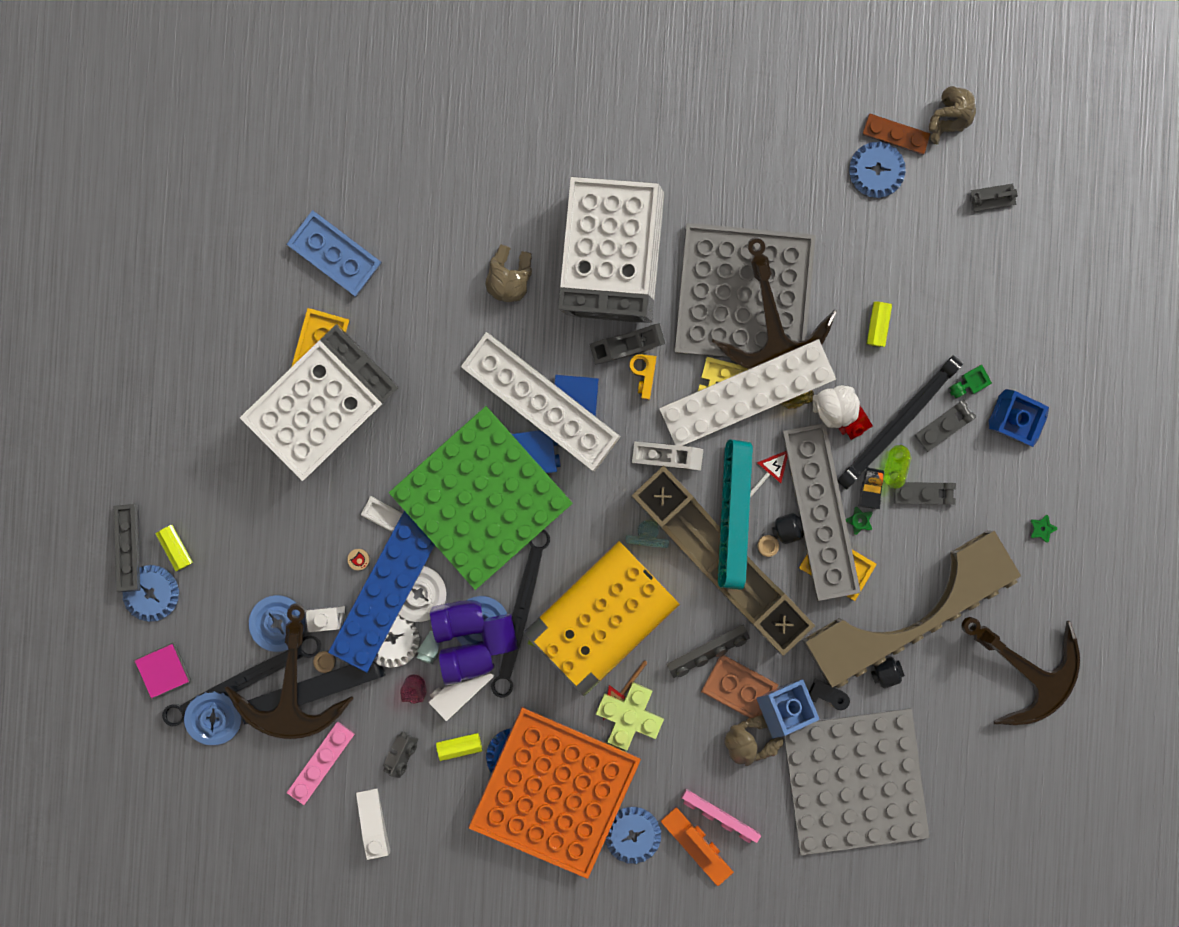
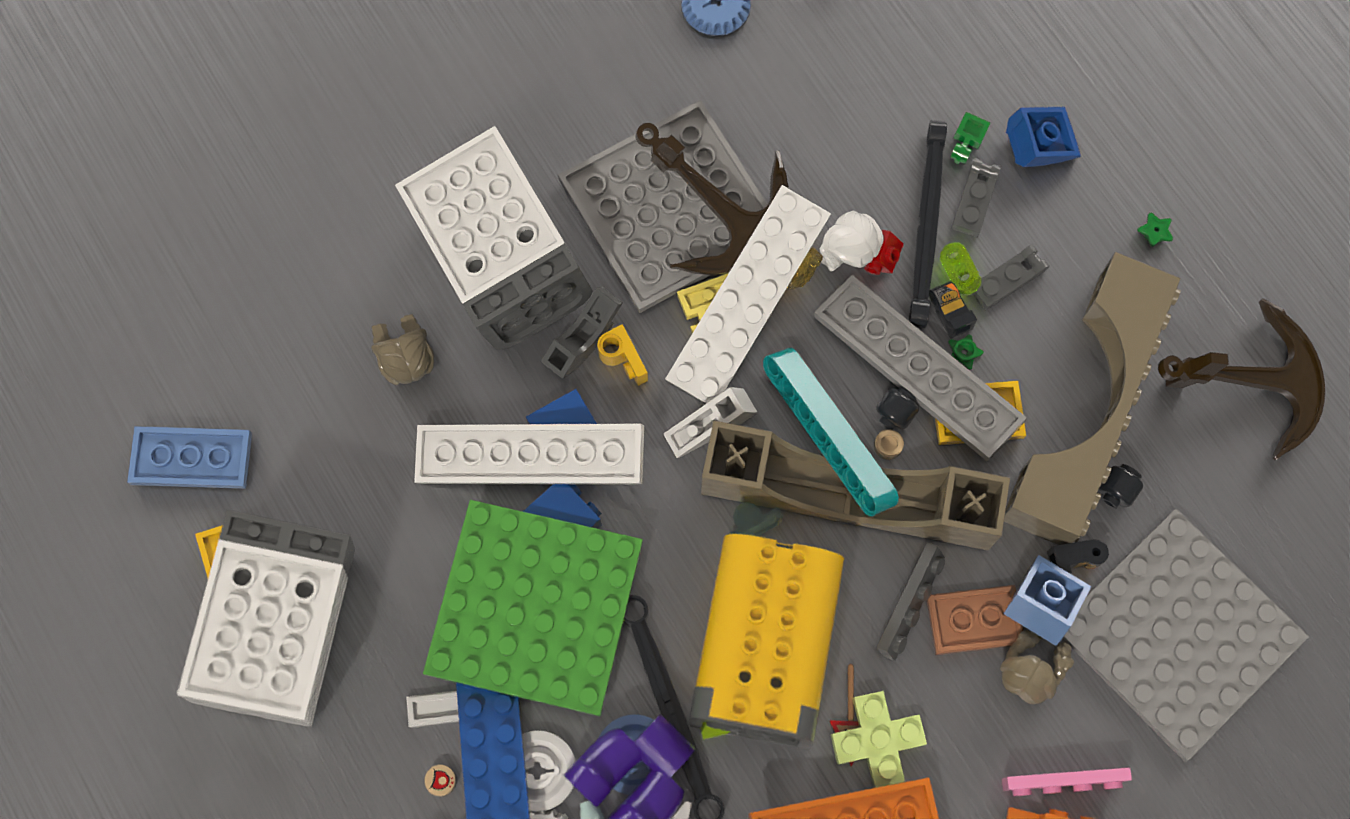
camera: 35 degrees left, 15 degrees down
piece [750,451,788,498] -> none
neon yellow axle [866,301,892,347] -> none

